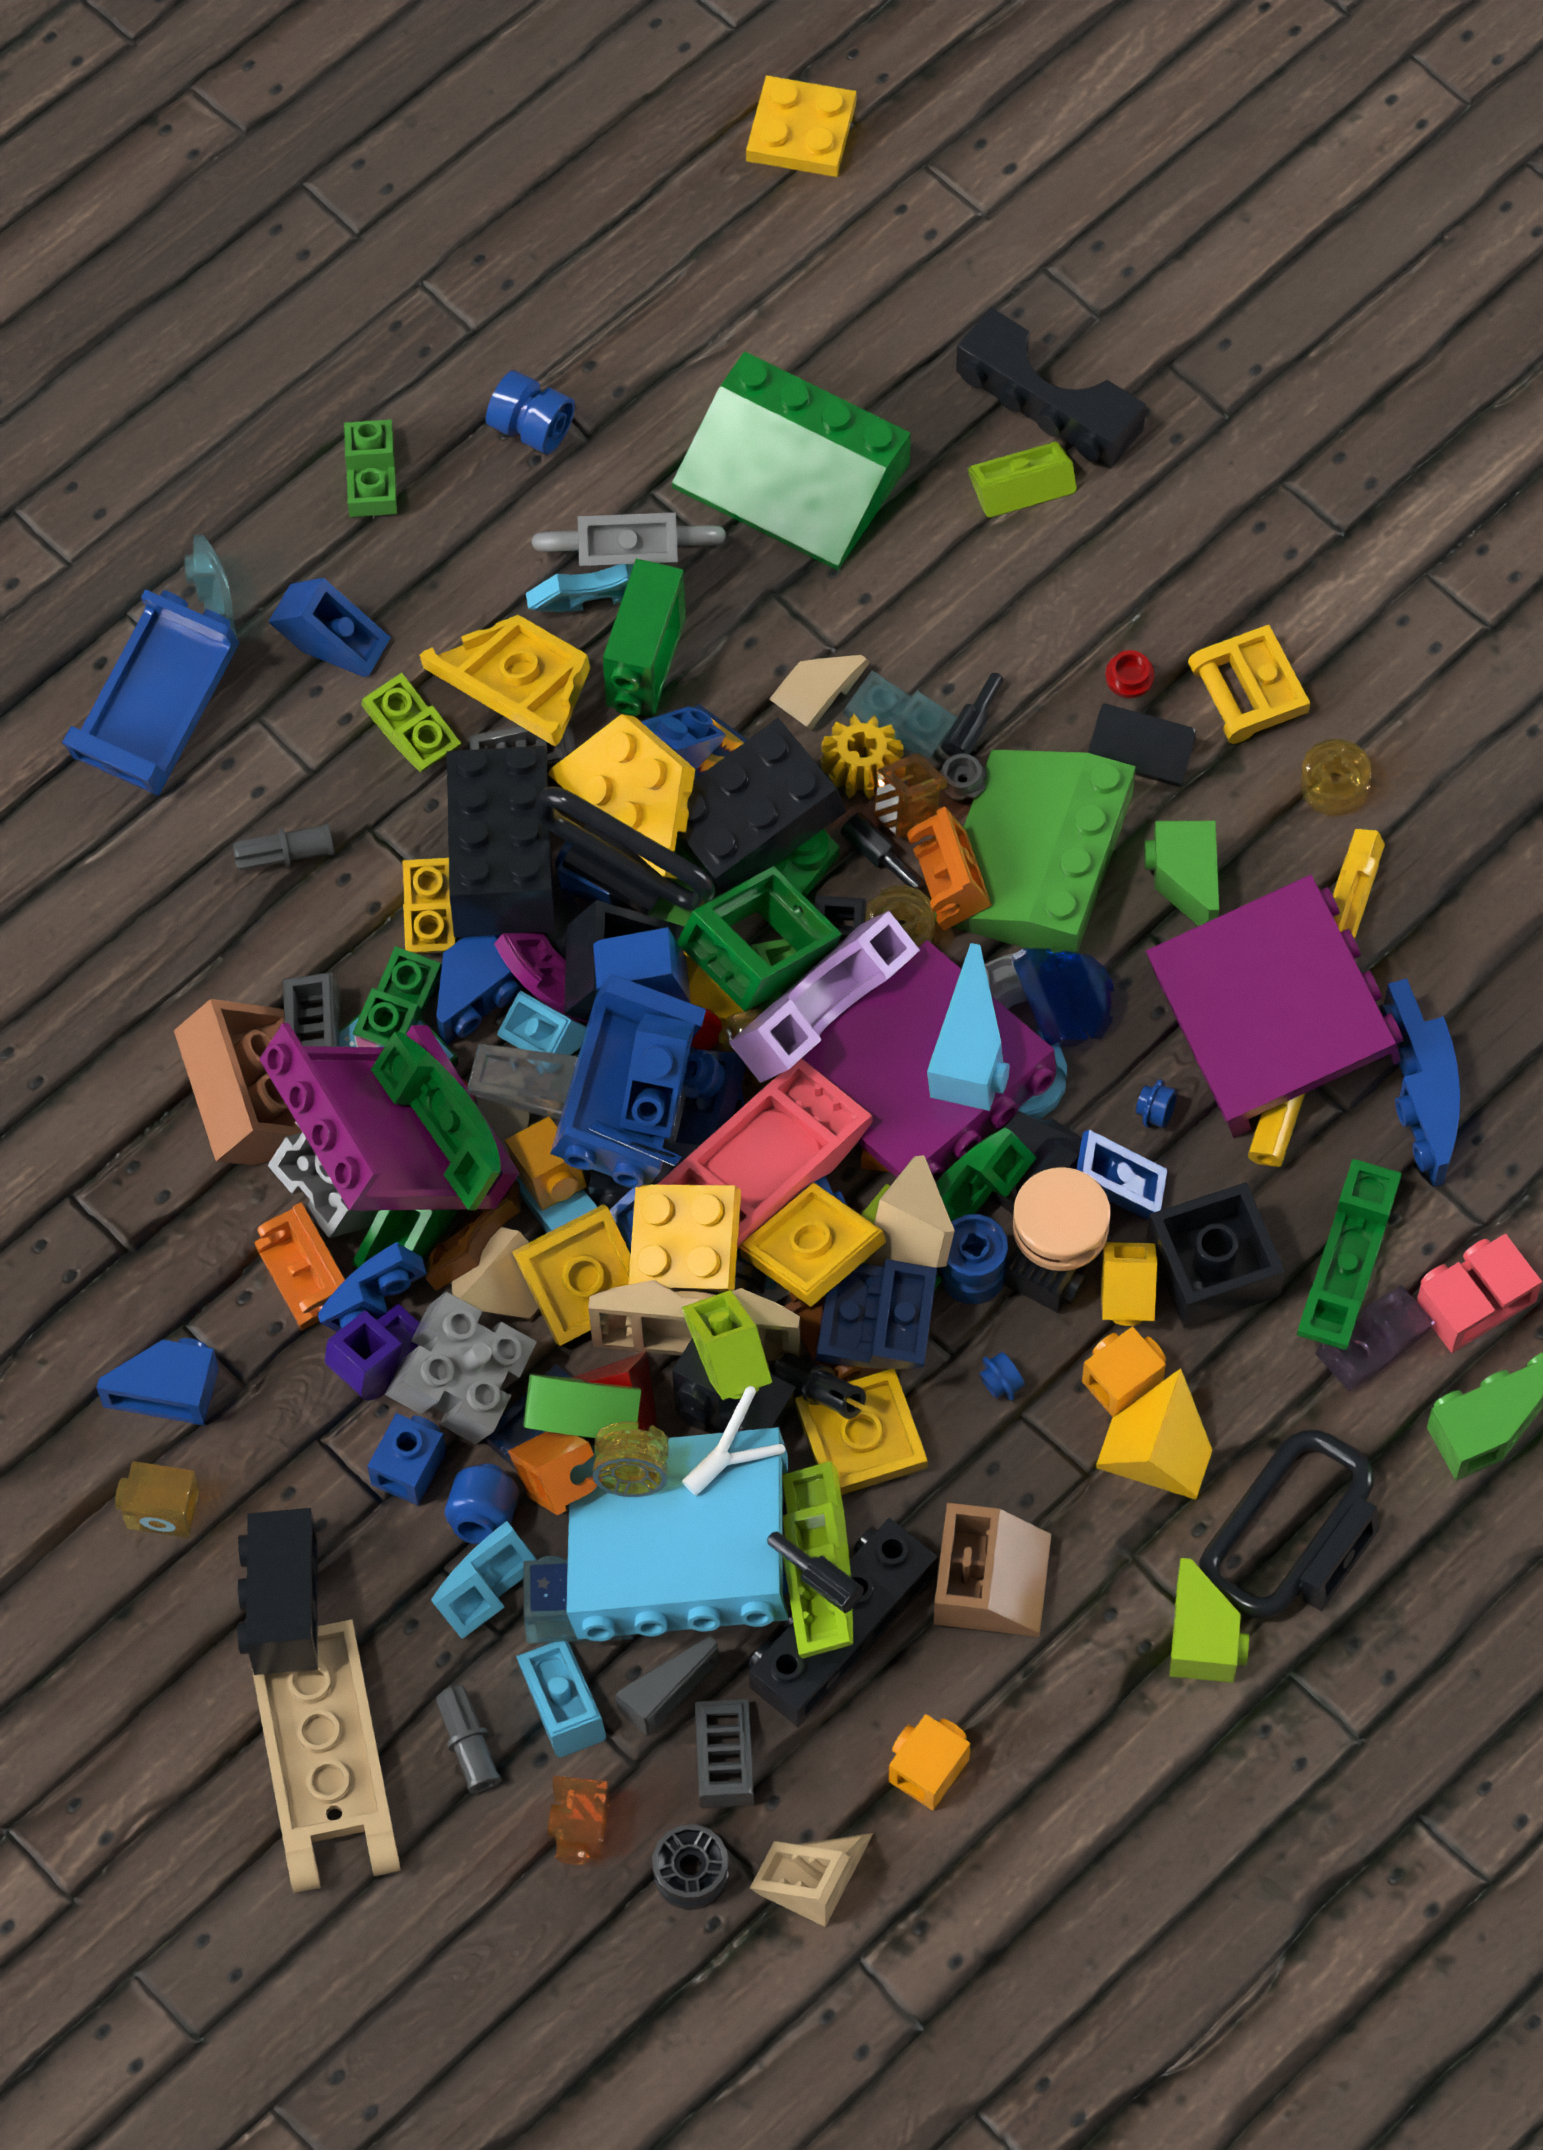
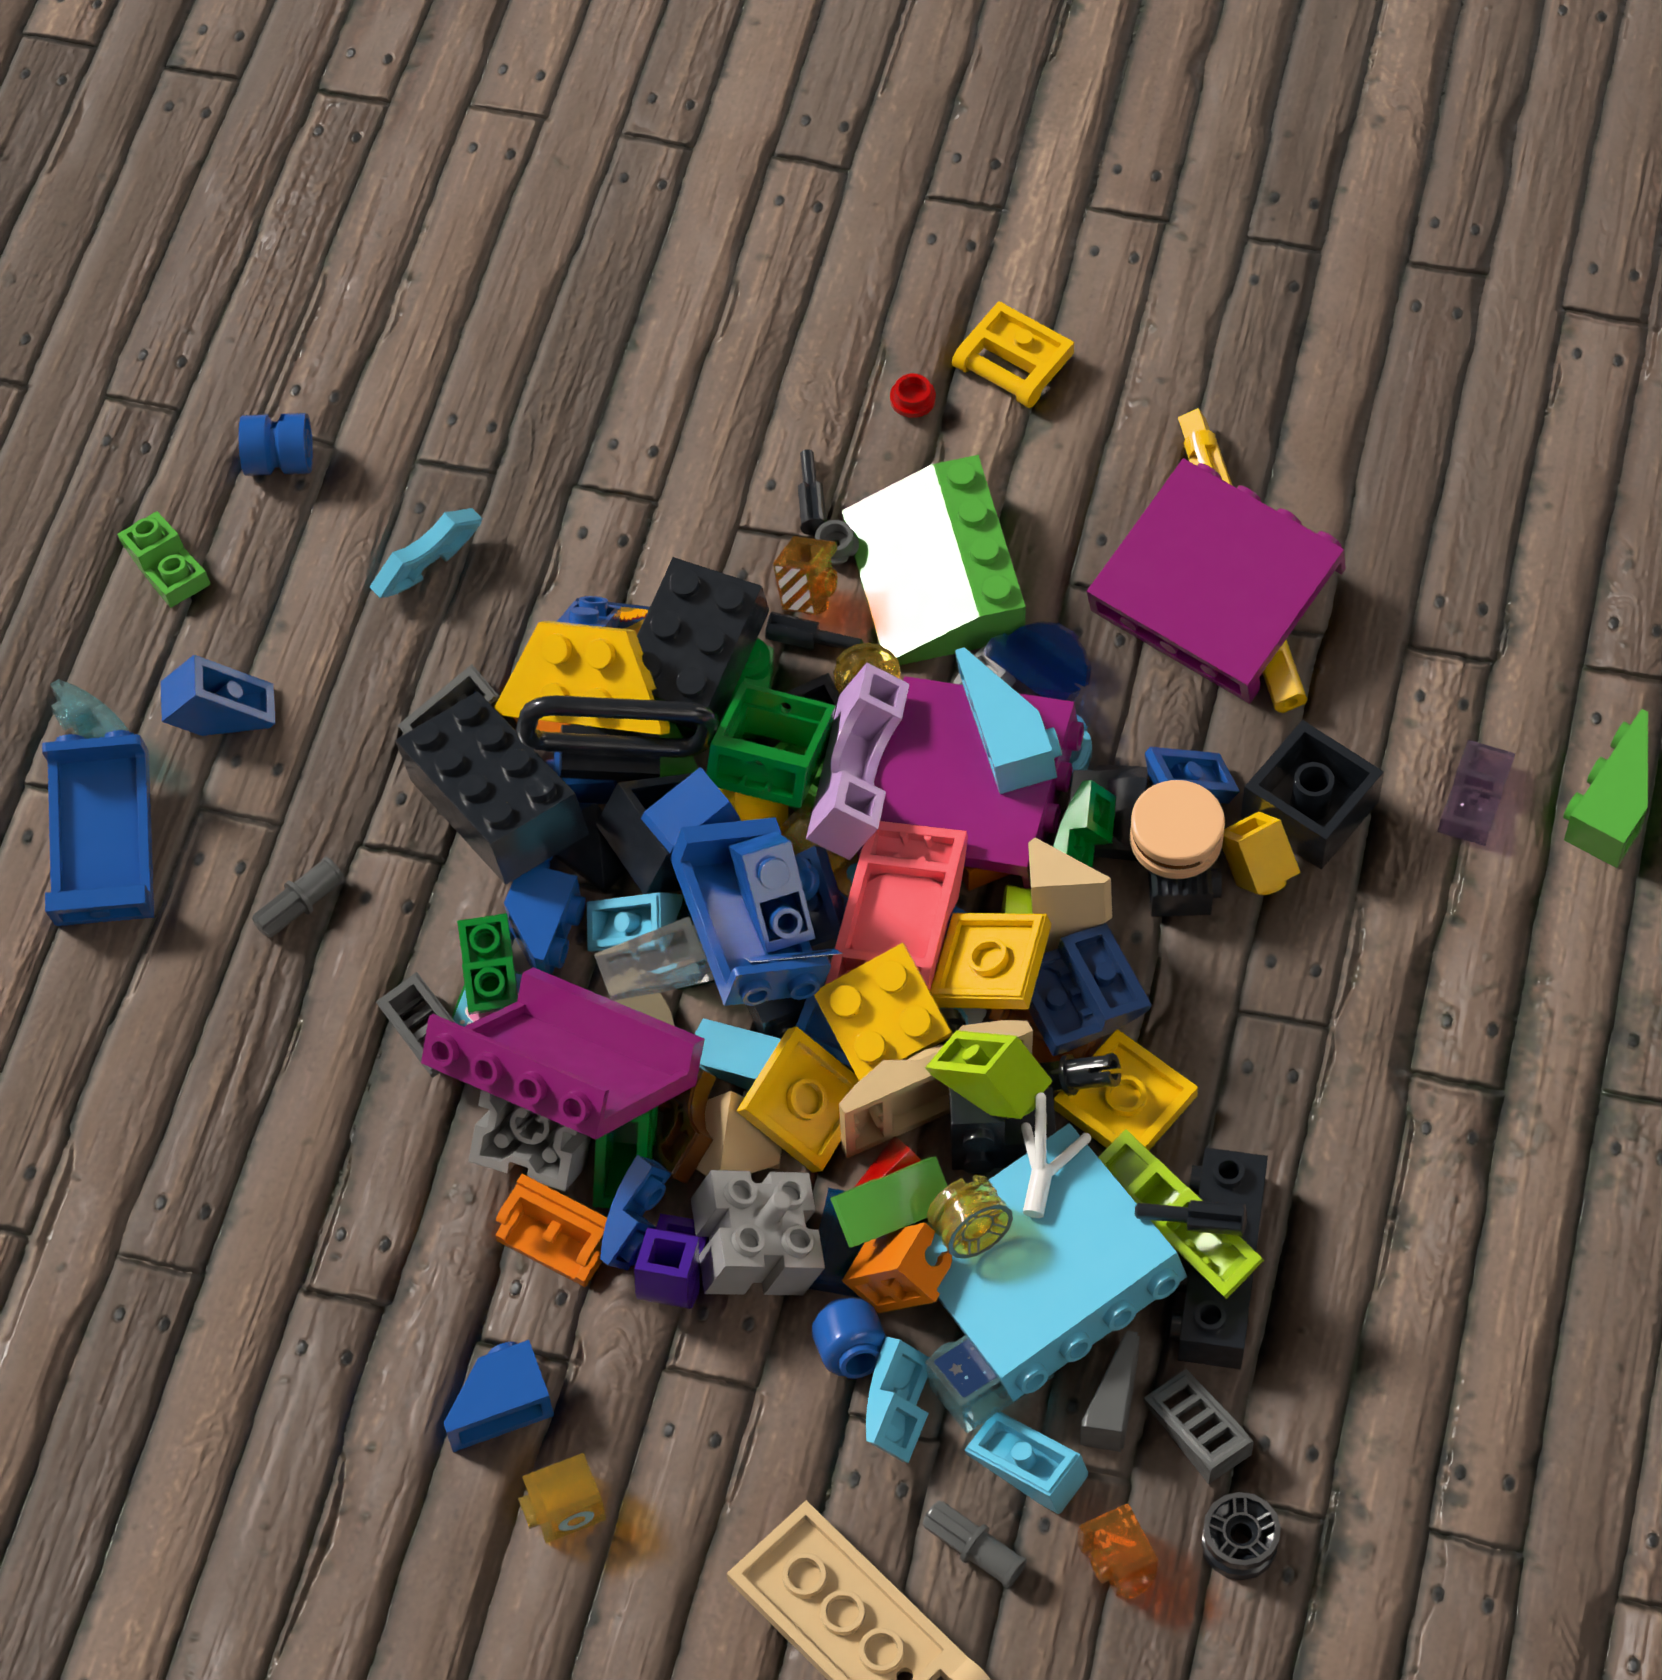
camera: 30 degrees left, 5 degrees down
nougat slope [174,999,302,1166] -> none
black brick [237,1508,318,1675] -> none
lime slope [361,673,461,773] -> none
blue brick [367,1413,447,1506] -> none
green slope [371,1032,500,1210] -> none
yellow slope [402,858,456,954] -> none
yellow wing [419,615,591,746] -> none
magenta tile [494,933,588,1023] -> none
light orange brick [504,1116,587,1211] -> none
light grey bar [531,512,726,566] -> none
green window [603,558,686,718] -> none
slope [672,351,911,571] -> none
yellow plate [746,75,857,177] -> none
tan slope [750,1833,873,1927] -> none
tan slope [769,655,870,731] -> none
yellow gear [820,714,904,800] -> none
clear light blue slope [842,670,957,758] -> none
light orange brick [888,1714,970,1811] -> none
orange hinge [907,806,992,931] -> none
medium nougat slope [934,1503,1051,1637] -> none
blue wheel [939,1214,1008,1304] -> none
black arch [956,307,1146,469] -> none
lime slope [967,441,1077,517] -> none
blue plate [979,1351,1025,1401] -> none
light orange brick [1082,1326,1166,1417] -> none
black slope [1088,703,1197,787] -> none
yellow slope [1096,1368,1212,1500] -> none
blue plate [1136,1079,1178,1128] -> none
bright green slope [1144,821,1219,926] -> none
lime slope [1169,1558,1249,1683] -> none
black bar [1199,1430,1379,1618] -> none
green slope [1296,1158,1402,1351] -> none
clear yellow wheel [1300,739,1371,816] -> none
blue slope [1379,978,1460,1187] -> none
coral piece [1416,1233,1542,1353] -> none

